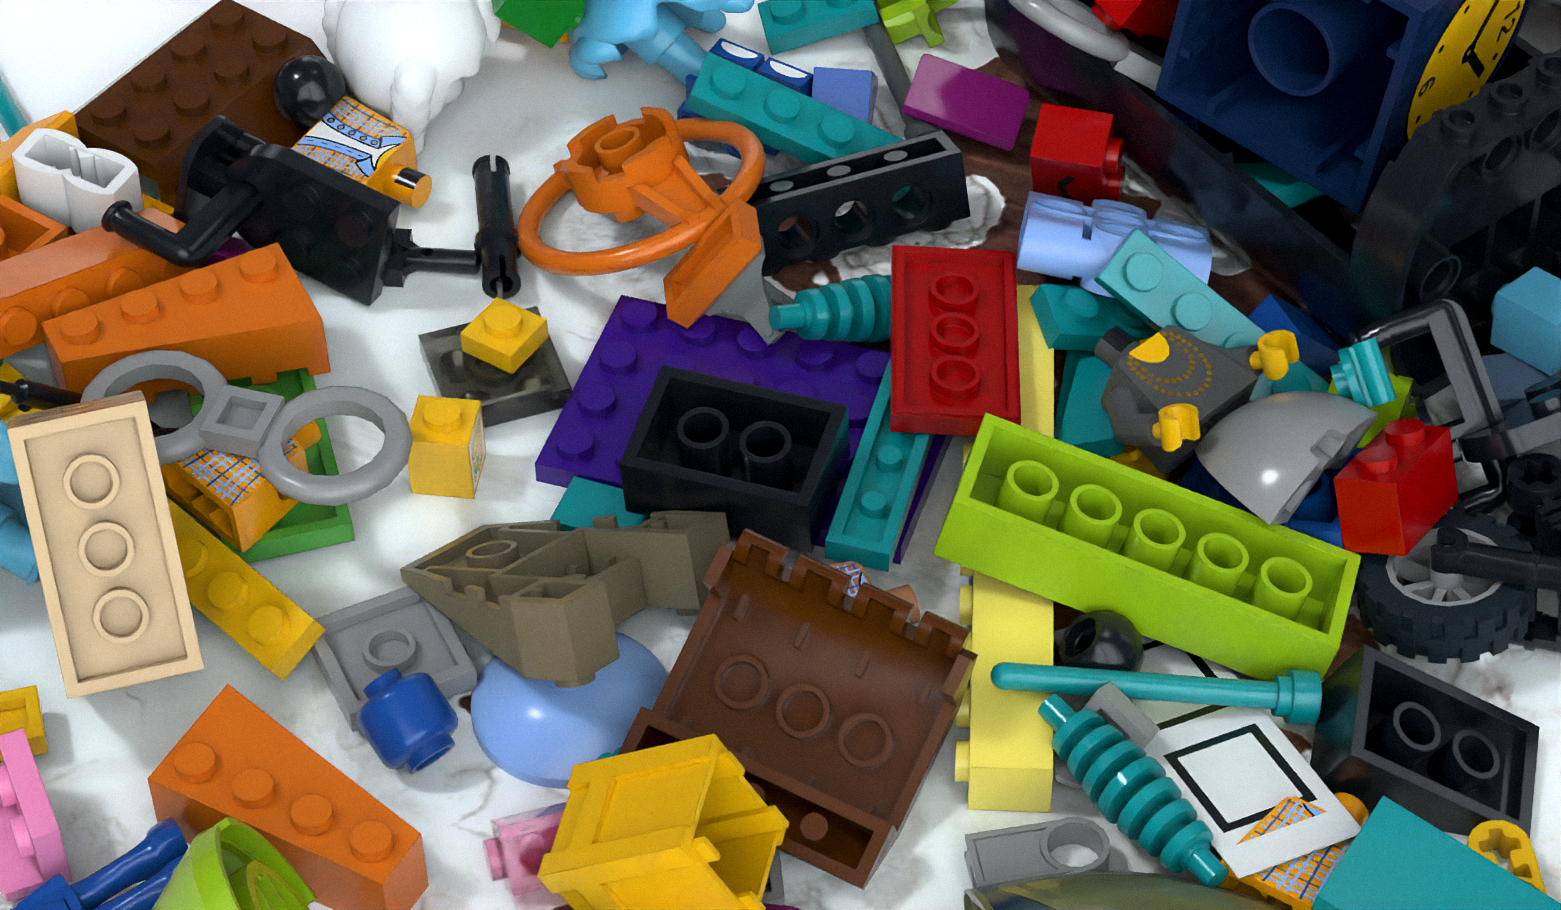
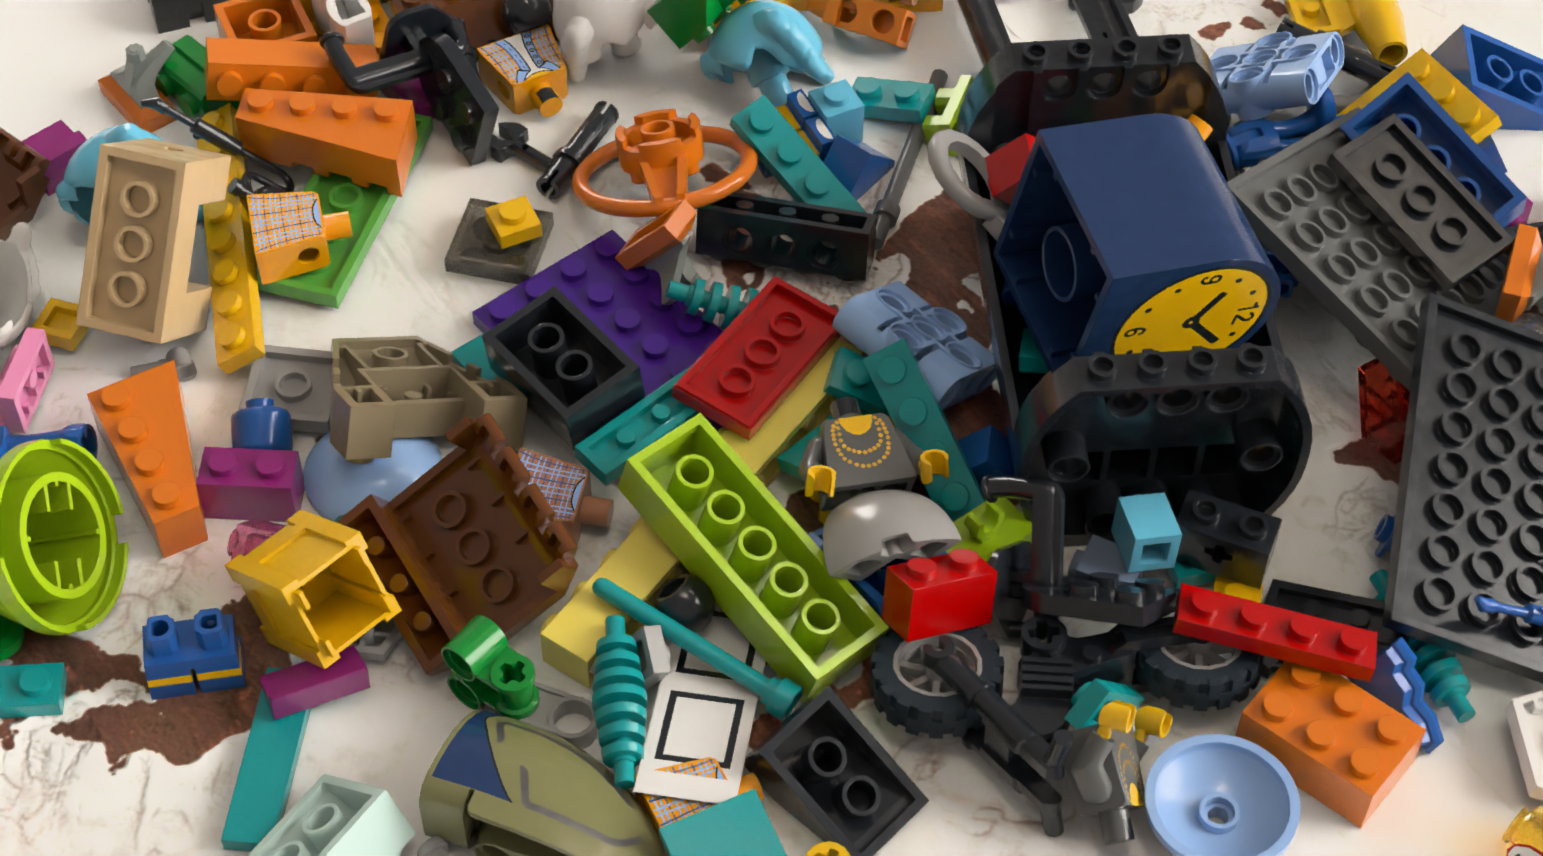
camera: 30 degrees right, 5 degrees up
light grey bar [80,350,413,506] -> none
yellow brick [408,395,487,499] -> none
magenta slope [902,54,1031,152] -> none
red brick [1029,103,1125,207] -> none
teal plate [1330,337,1397,408] -> none
none -> light grey hand [130,346,197,382]
none -> magenta brick [196,447,305,522]
none -> green piece [441,614,540,720]
none -> medium azure brick [808,79,865,141]

